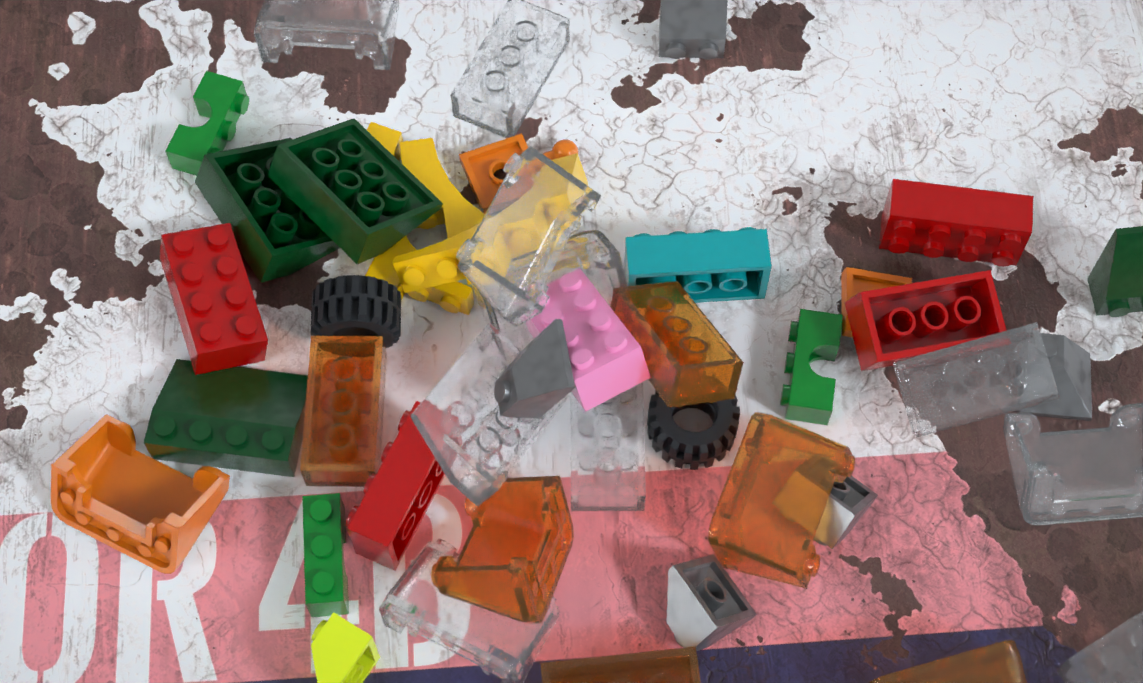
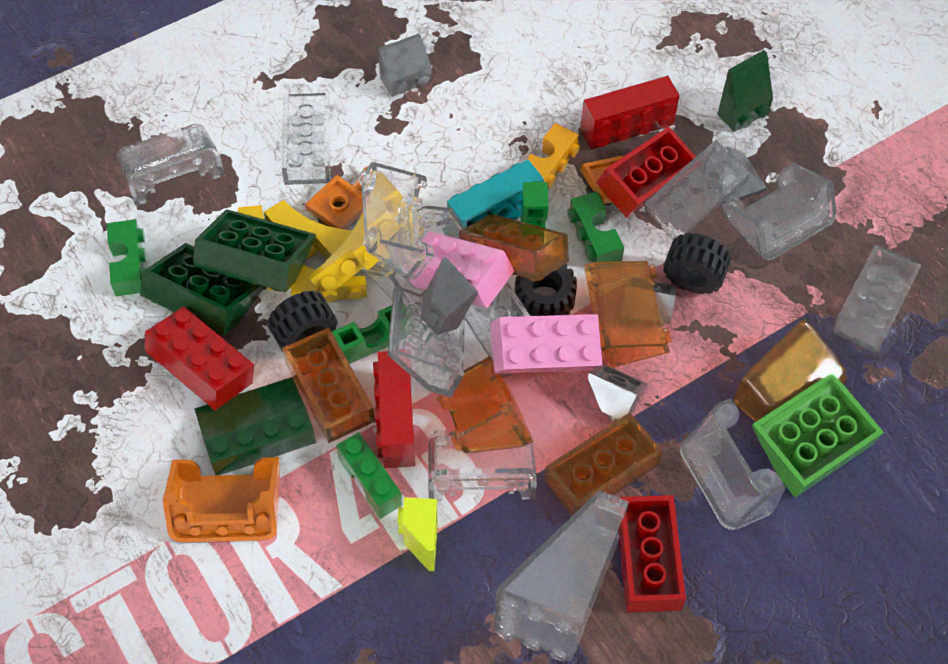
camera: 30 degrees left, 5 degrees down
none -> green arch [331,302,412,366]
none -> bright pink brick [490,314,602,374]
none -> green arch [520,181,549,248]
none -> light orange arch [526,123,580,189]
none -> black tyre [663,233,731,294]

